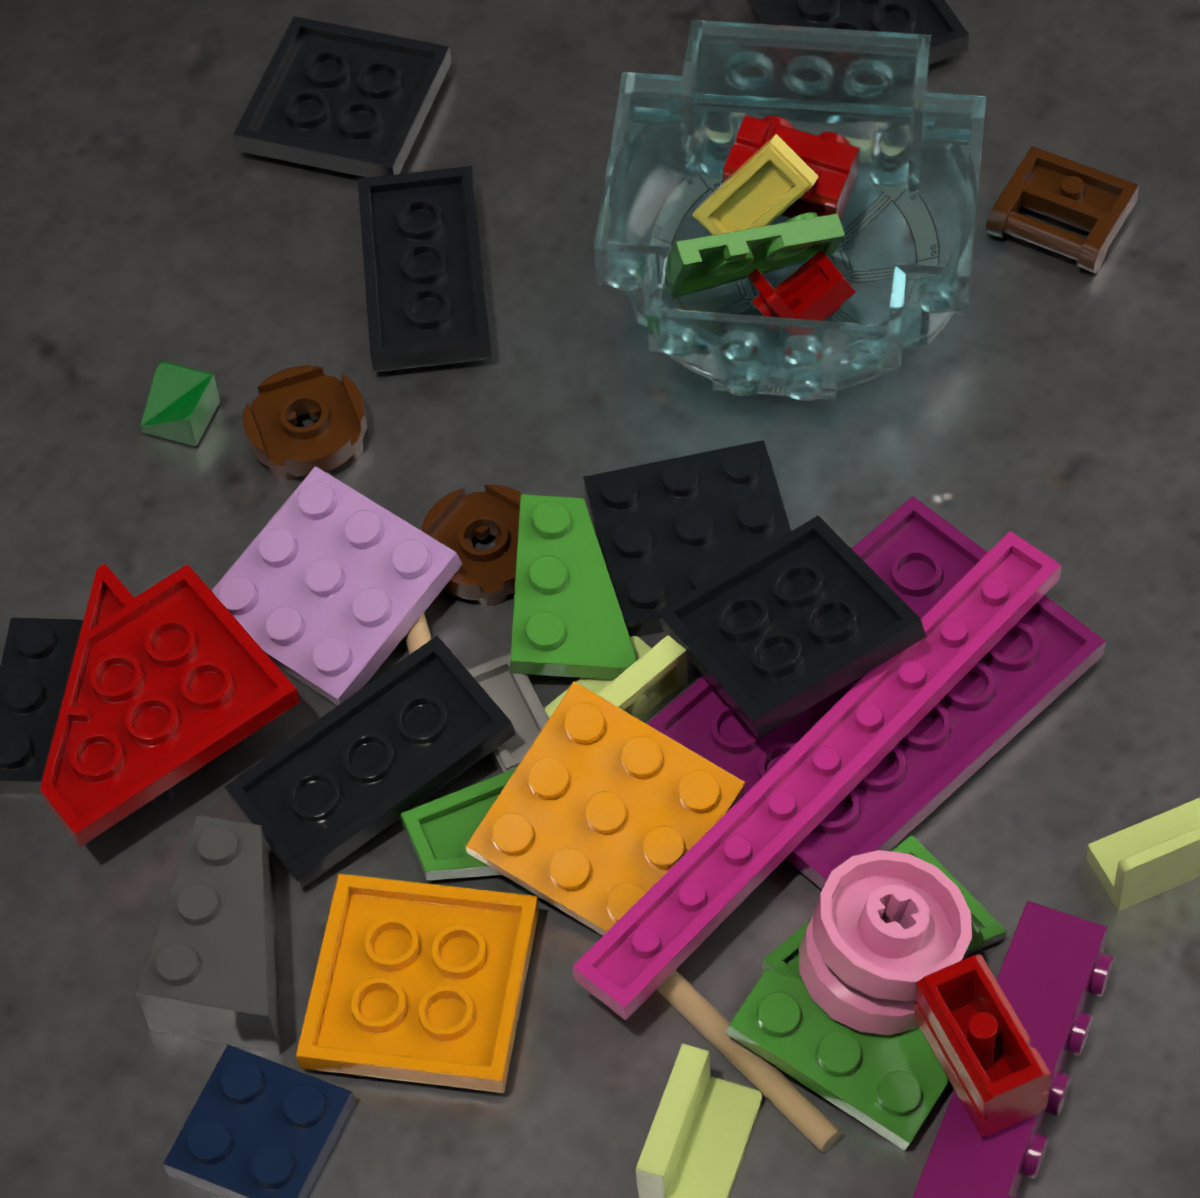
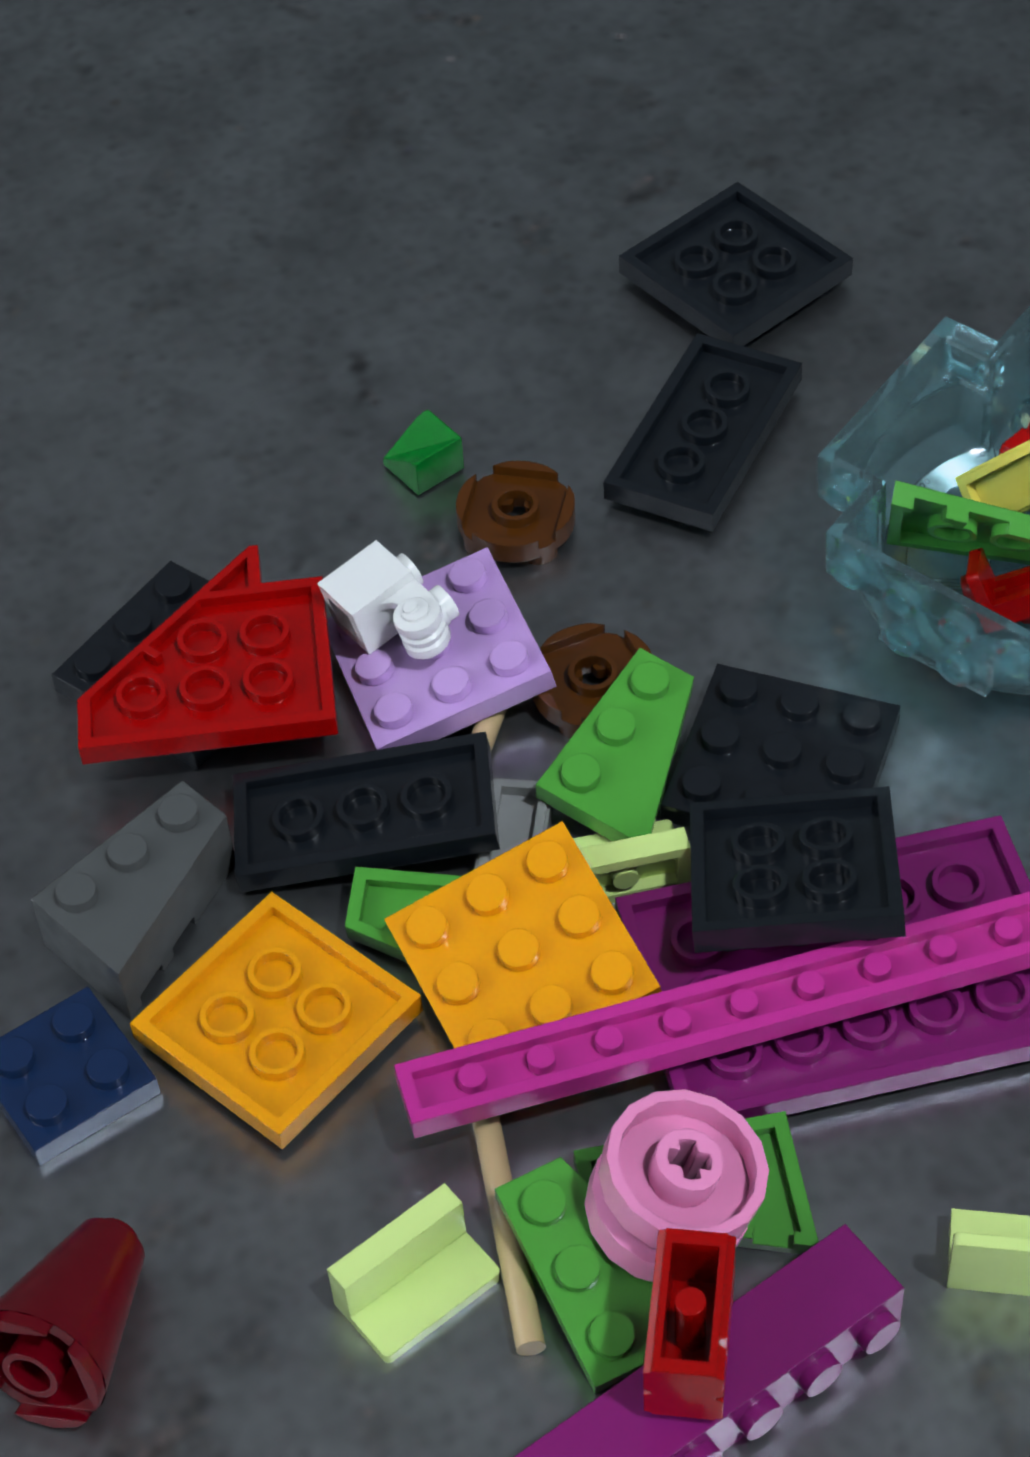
camera: 30 degrees right, 5 degrees down
none -> white brick [317,540,460,660]

